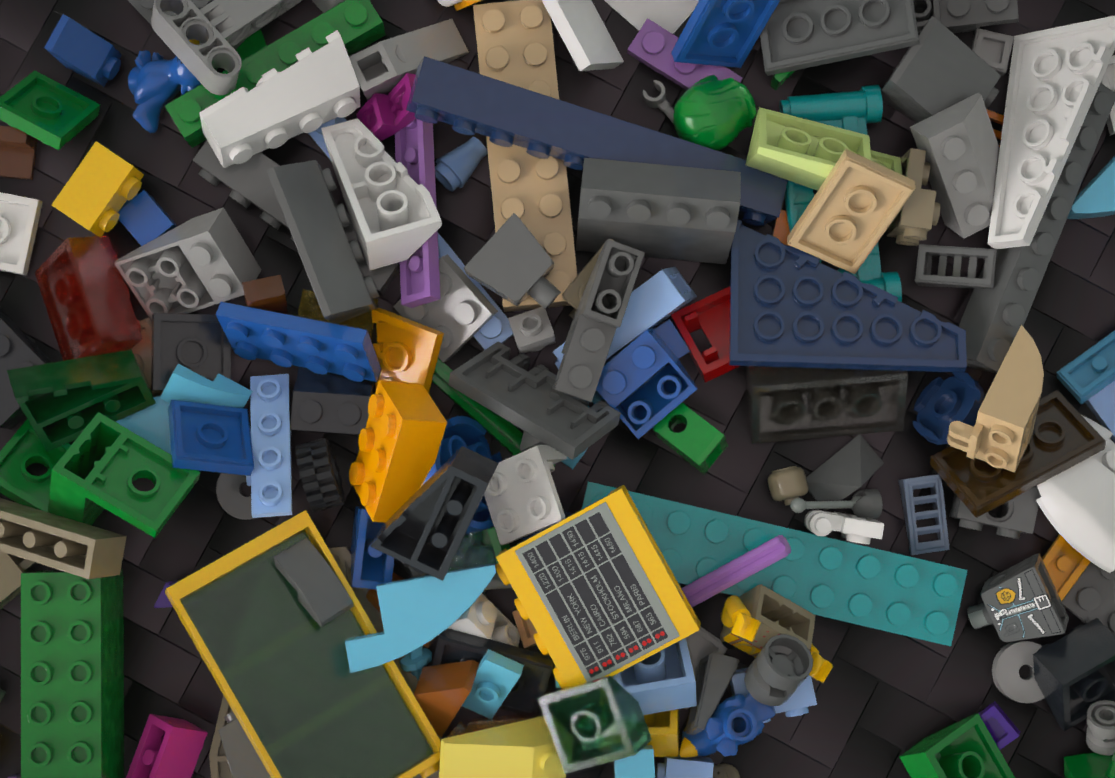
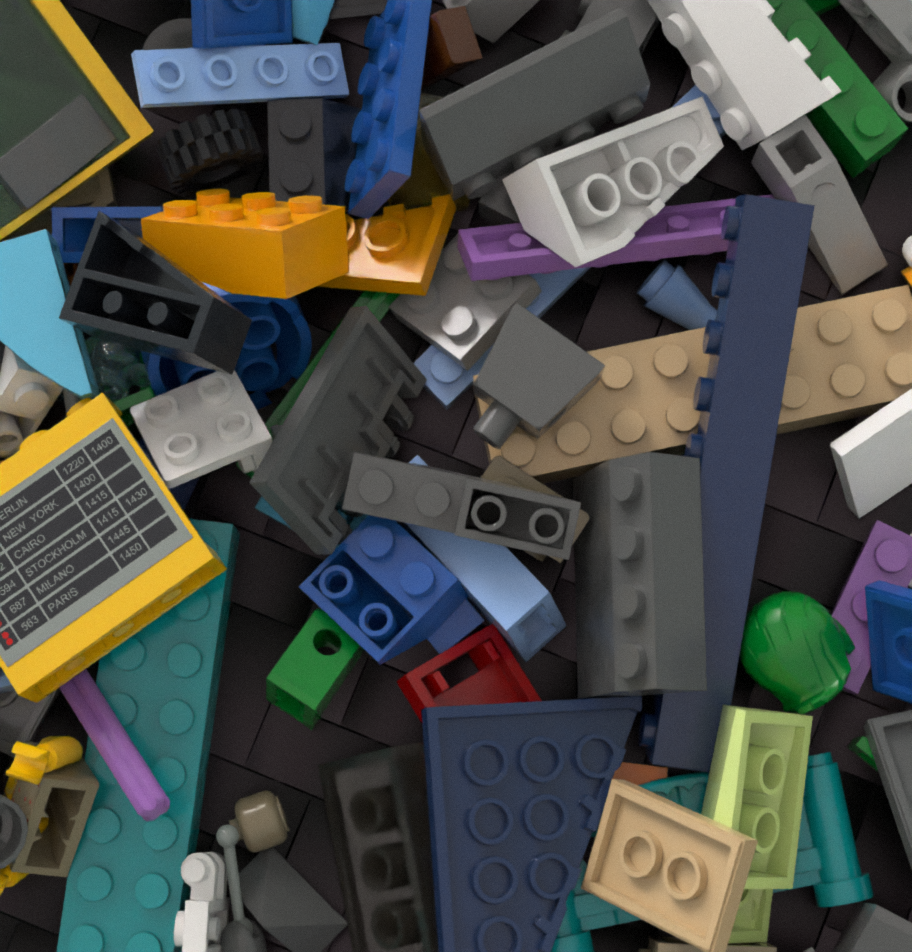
camera: 85 degrees right, 5 degrees down
magenta slope [356,73,416,142] -> none
light grey bracket [508,307,556,354] -> none
light grey hand [643,80,674,122] -> none

